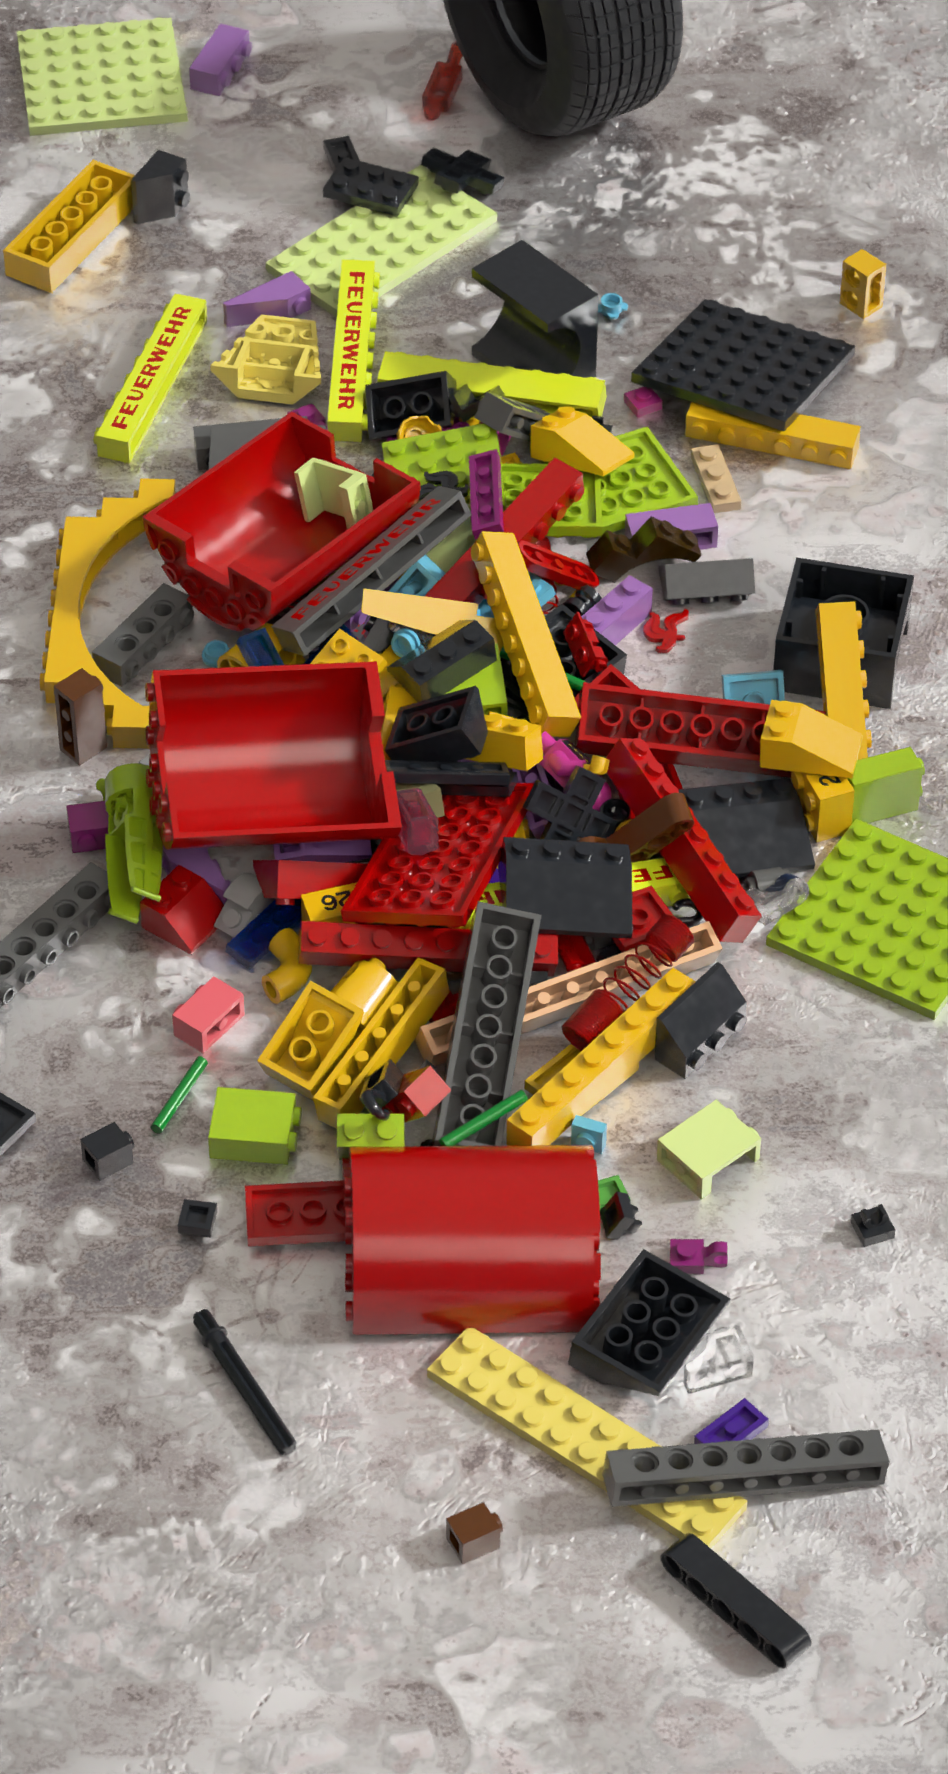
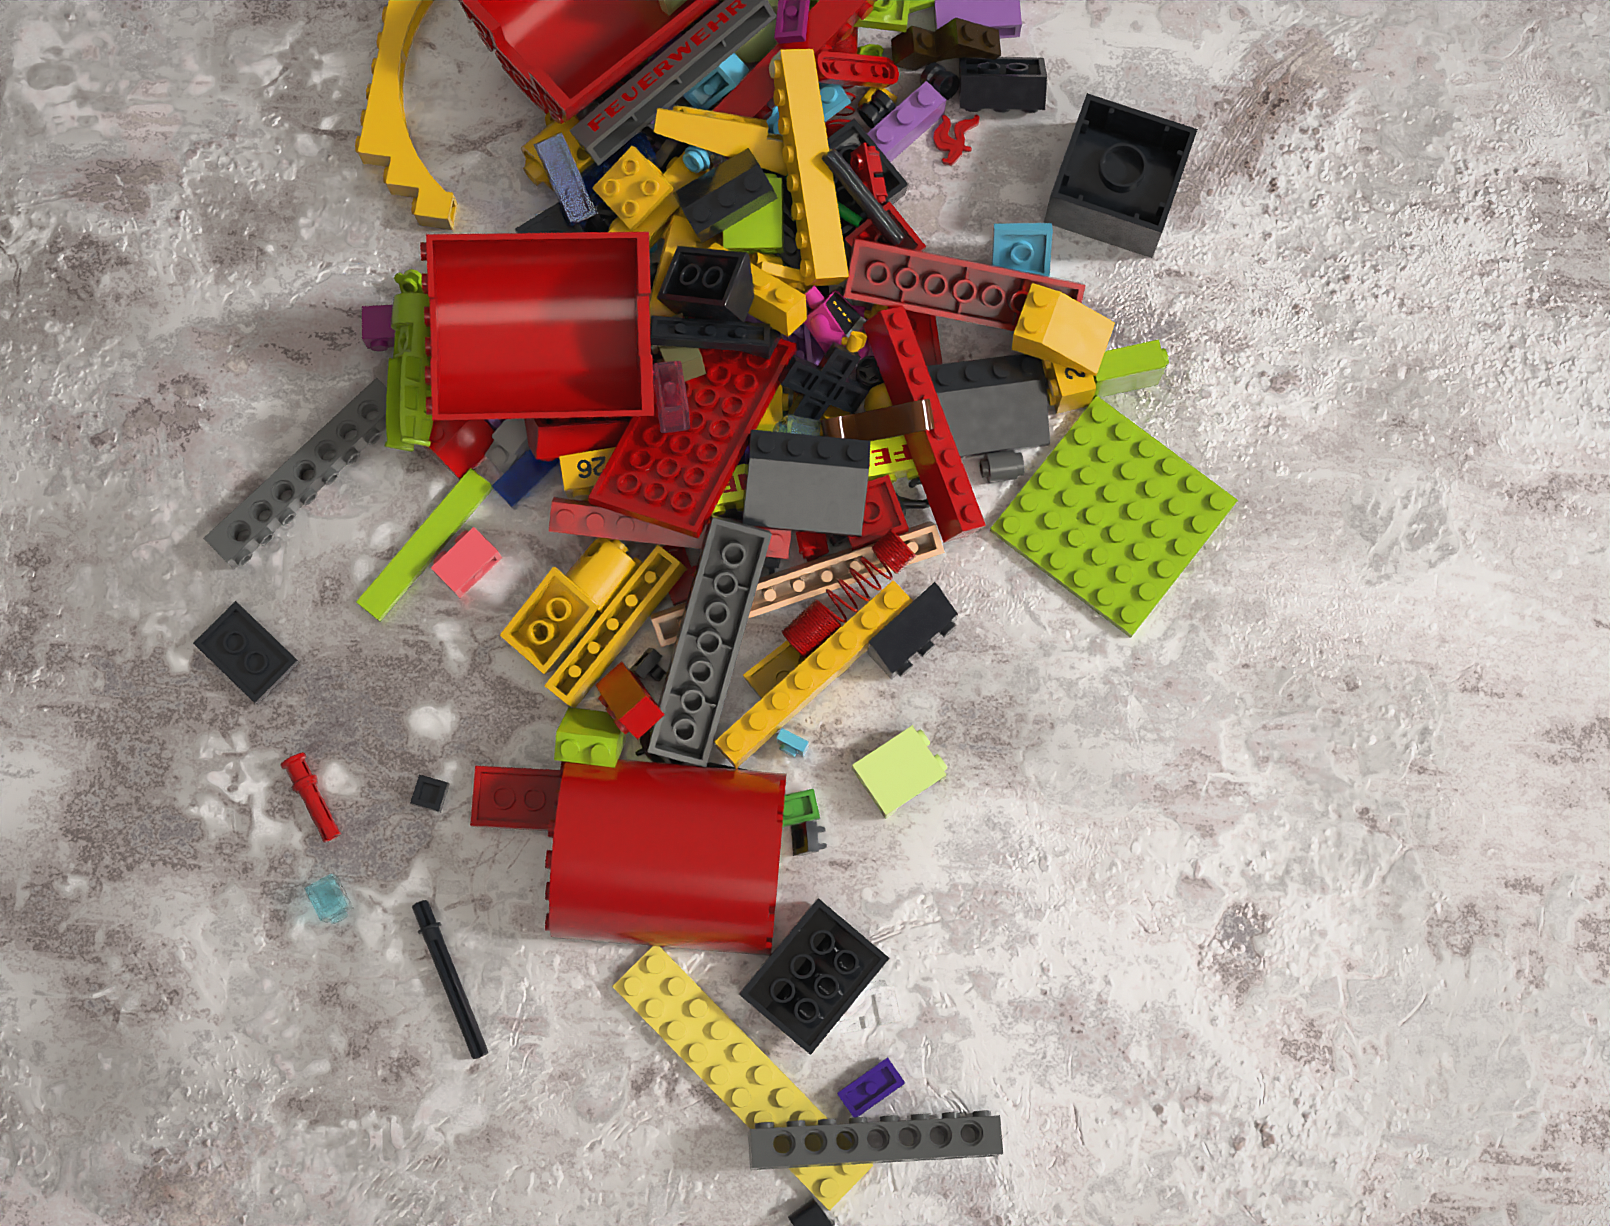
camera: 10 degrees right, 30 degrees up
reddish brown brick [54,668,107,766] -> none
black brick [80,1122,135,1181] -> none
dark grey brick [92,583,194,687] -> none
green bar [150,1056,208,1134] -> none
medium azure plate [202,640,230,668] -> none
lime brick [208,1087,302,1165] -> none
yellow cylinder [262,928,312,1004] -> none
black piece [359,1059,404,1121] -> none
green bar [439,1090,528,1146] -> none
reddish brown brick [446,1502,503,1565] -> none
magenta plate [670,1239,728,1274] -> none
clear leg [746,873,809,925] -> none
yellow brick [815,602,872,760] -> none
black tile [851,1204,896,1247] -> none
none -> red pin [280,752,341,843]
none -> clear light blue brick [304,873,354,924]
none -> lime tile [356,468,494,622]
none -> black axle [822,148,904,246]
none -> black wheel [920,62,960,100]

